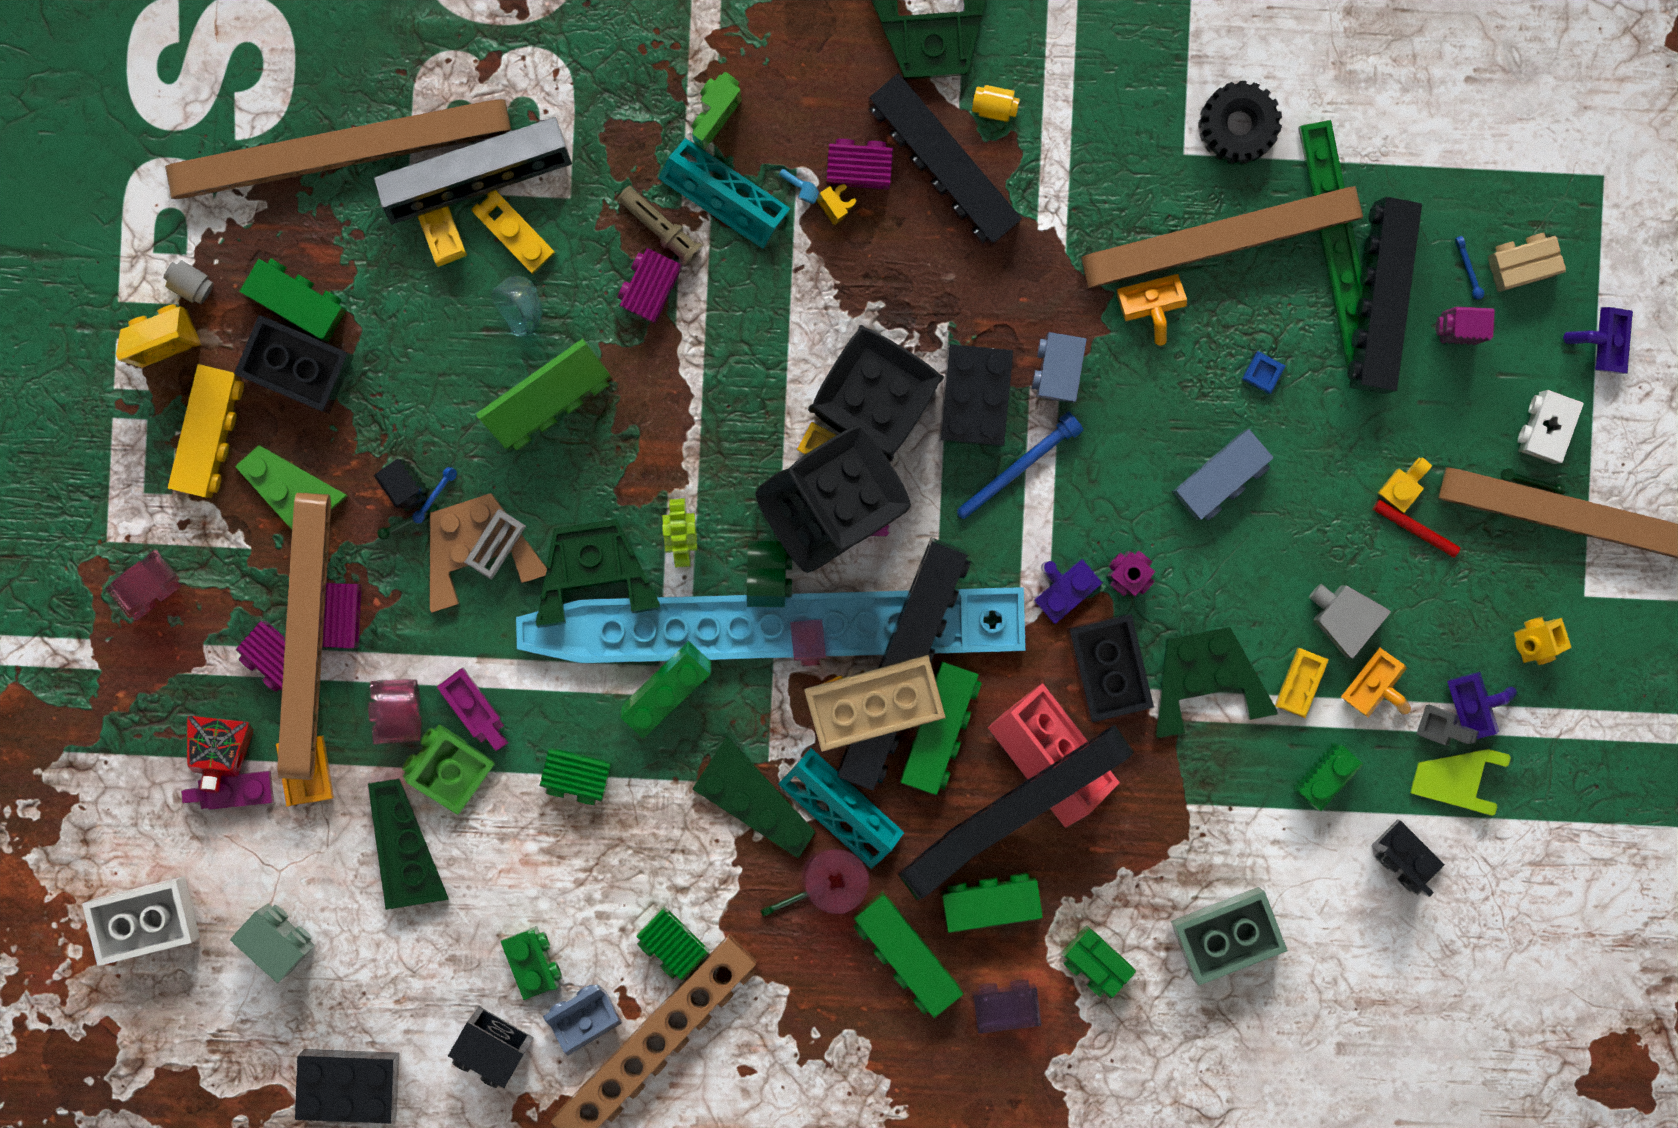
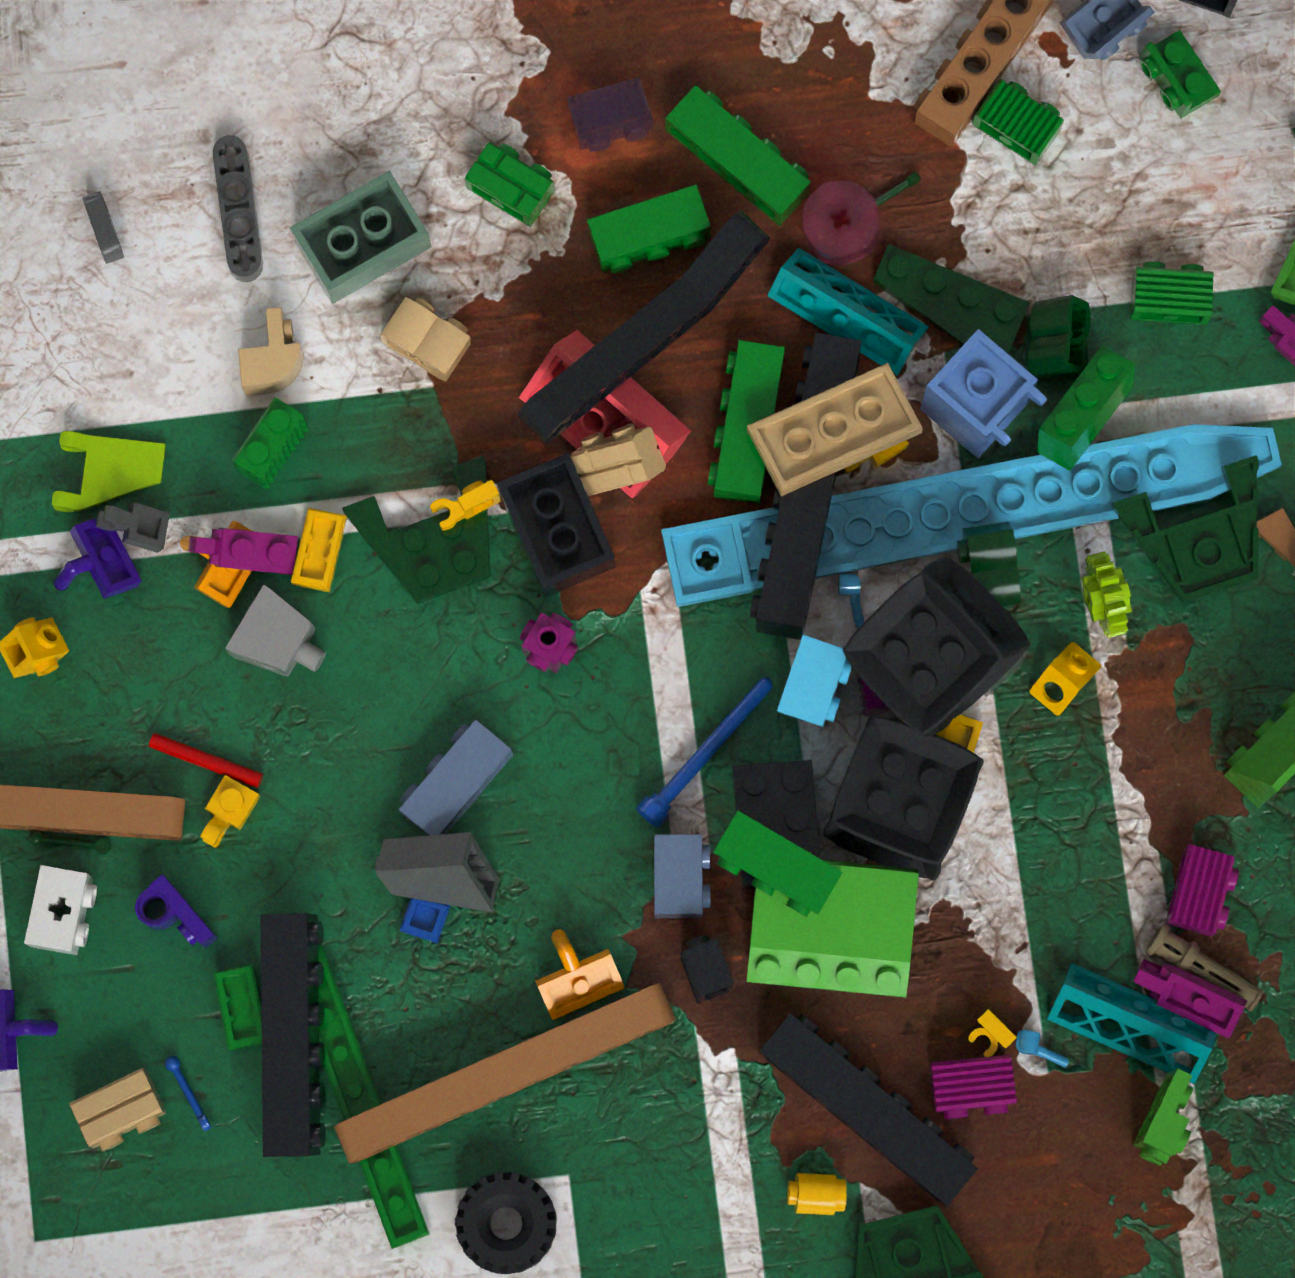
camera: 170 degrees right, 10 degrees down
clear pink bracket [790,619,826,666] -> none
dark purple plate [1034,559,1103,624] -> none
black bracket [1371,819,1445,898] -> none
magenta brick [1435,307,1495,345] -> none
none -> dark grey beam [82,191,124,264]
none -> dark purple plate [135,874,218,948]
none -> magenta hinge [188,528,298,575]
none -> dark grey beam [213,135,263,282]
none -> green plate [213,964,262,1051]
none -> tan brick [238,307,304,396]
none -> dark grey slope [375,832,499,911]
none -> tan brick [380,297,471,382]
none -> yellow plate [430,480,501,531]
none -> tan brick [571,424,666,496]
none -> black brick [680,935,734,1004]
none -> green brick [713,811,843,917]
none -> bright green slope [747,860,919,997]
none -> medium azure brick [777,635,852,728]
none -> dark azure hand [838,574,864,628]
none -> medium blue container [920,329,1047,459]
none -> dark green brick [1026,295,1091,382]
none -> yellow bracket [1030,642,1102,716]
none -> magenta hinge [1133,959,1248,1038]

